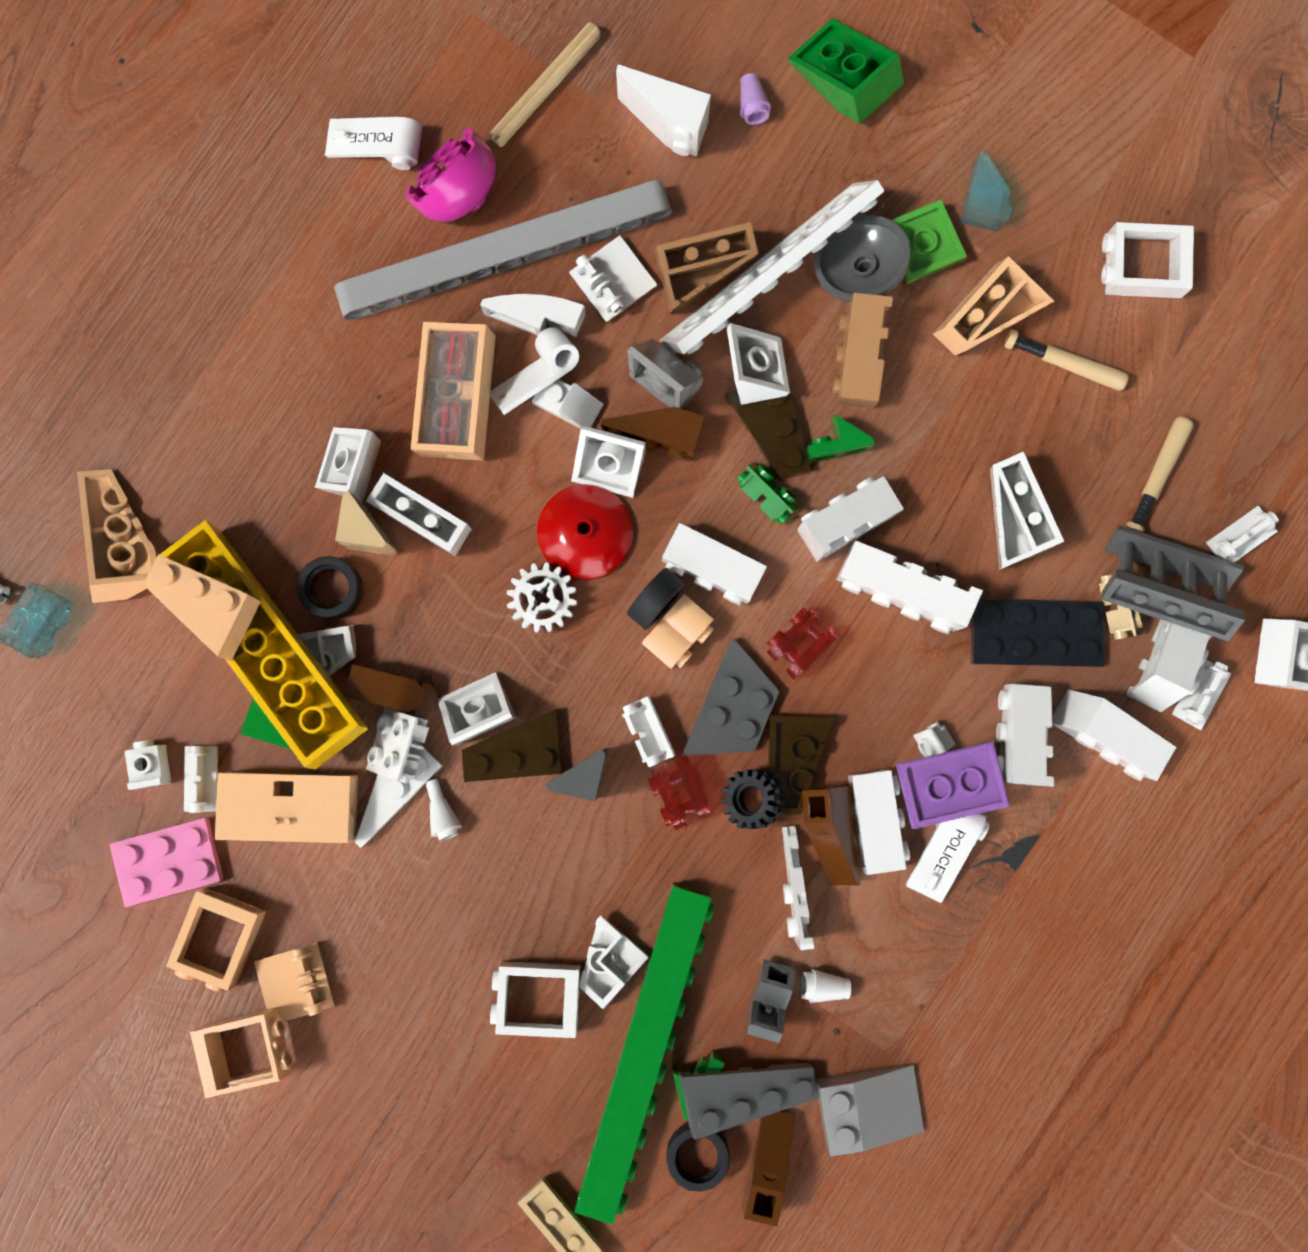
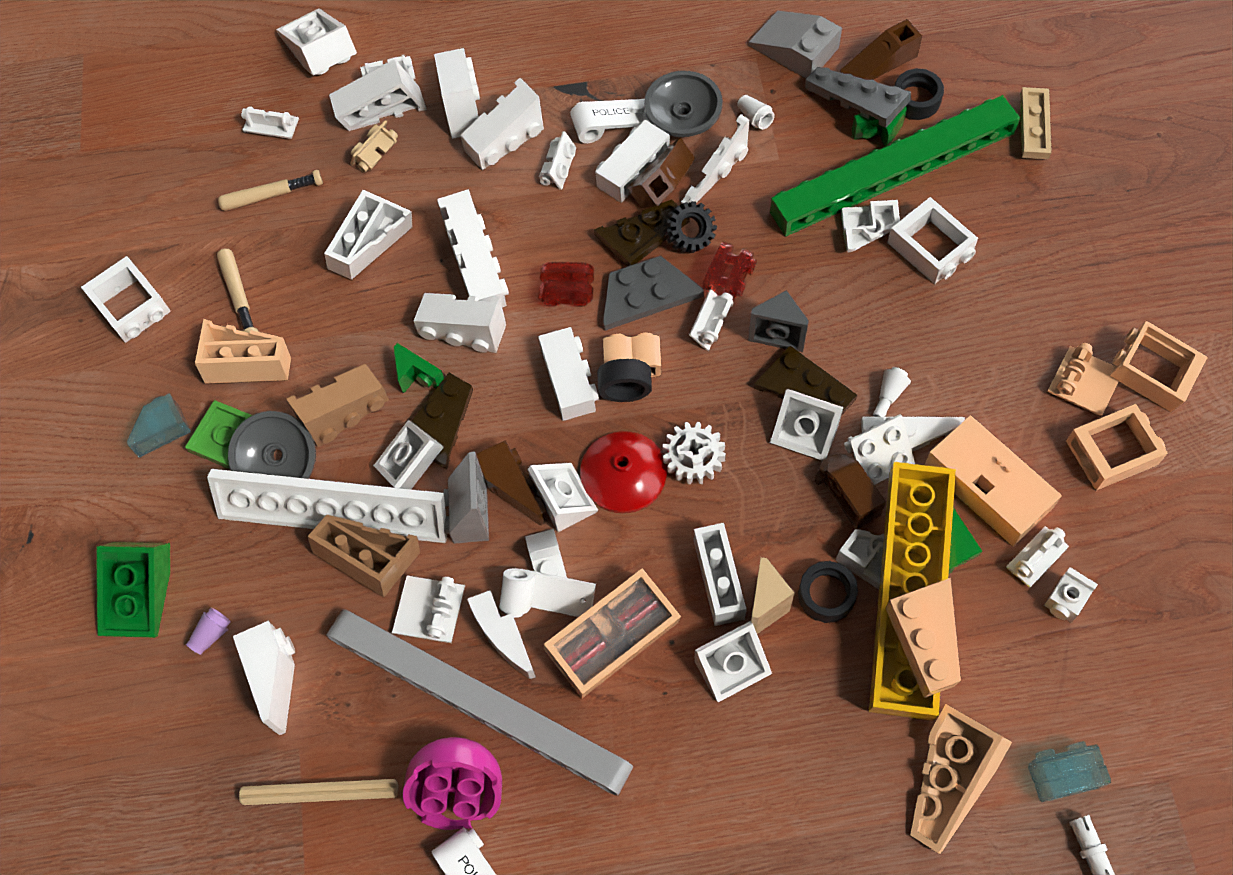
camera: 130 degrees left, 20 degrees down
bright pink plate [109,817,224,907] -> none
hinge [736,462,800,525] -> none
dark grey brick [746,959,795,1043] -> none
medium lavender tile [896,741,1010,829] -> none
black plate [971,599,1103,667] -> none
dark grey fence [1101,525,1245,642] -> none
none -> dark grey dish [644,71,723,137]

